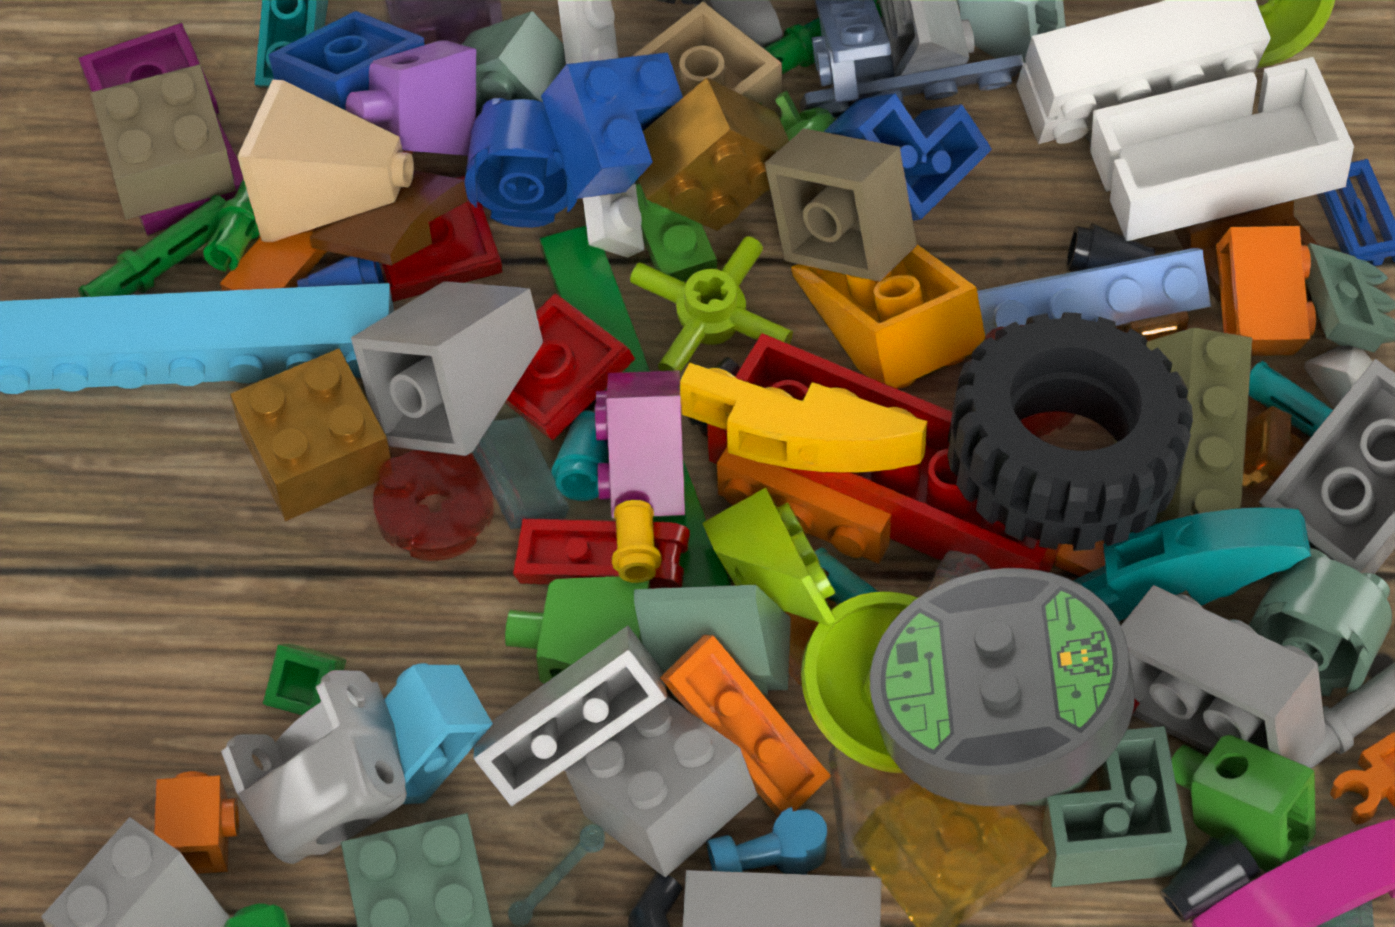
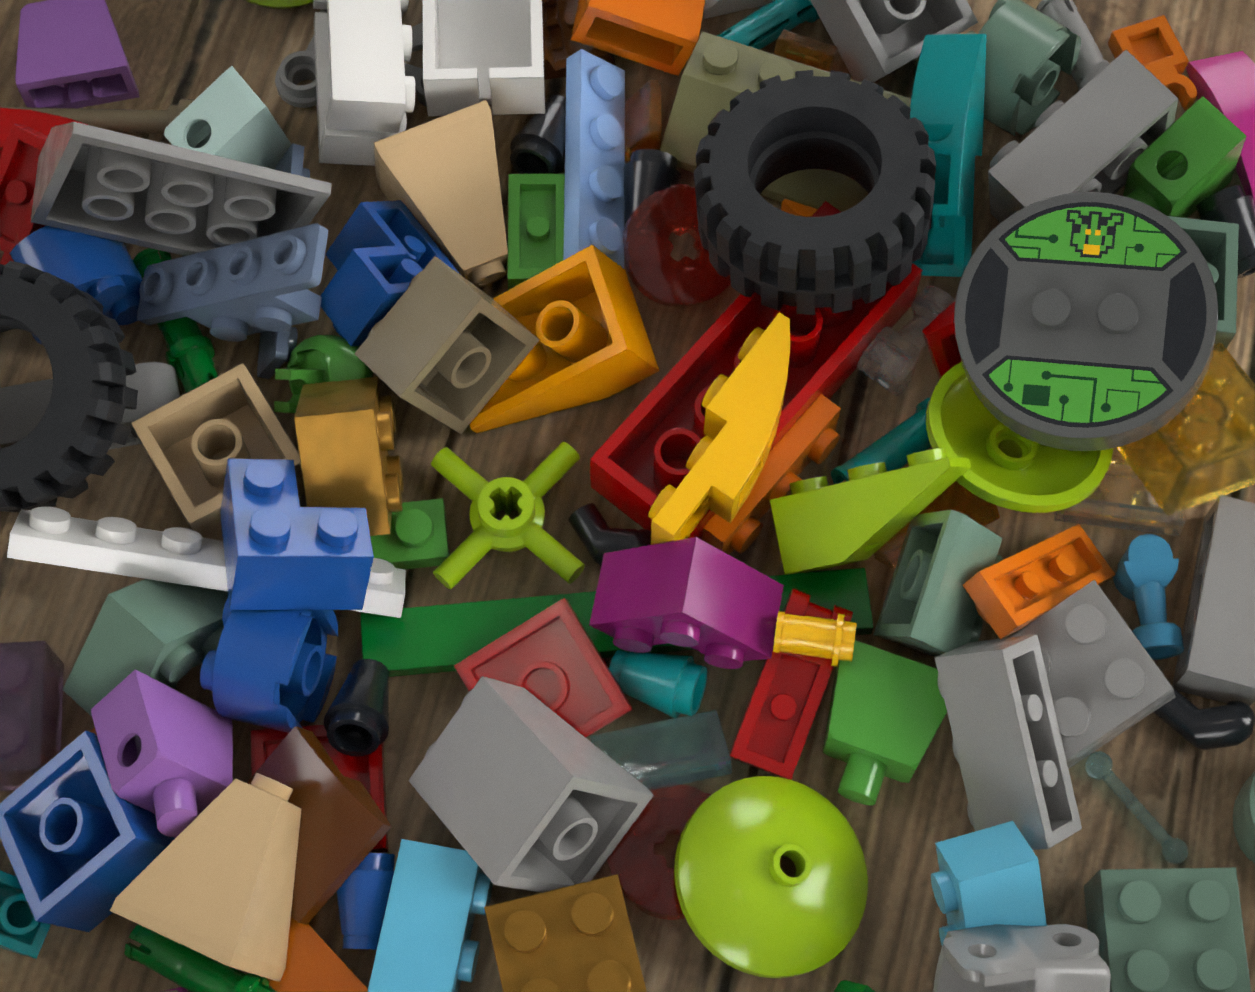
camera: 80 degrees left, 10 degrees up
none -> black cone [324,659,389,757]
none -> tan slope [374,100,508,287]
none -> bright green plate [508,174,565,290]
none -> lime dish [674,776,868,978]

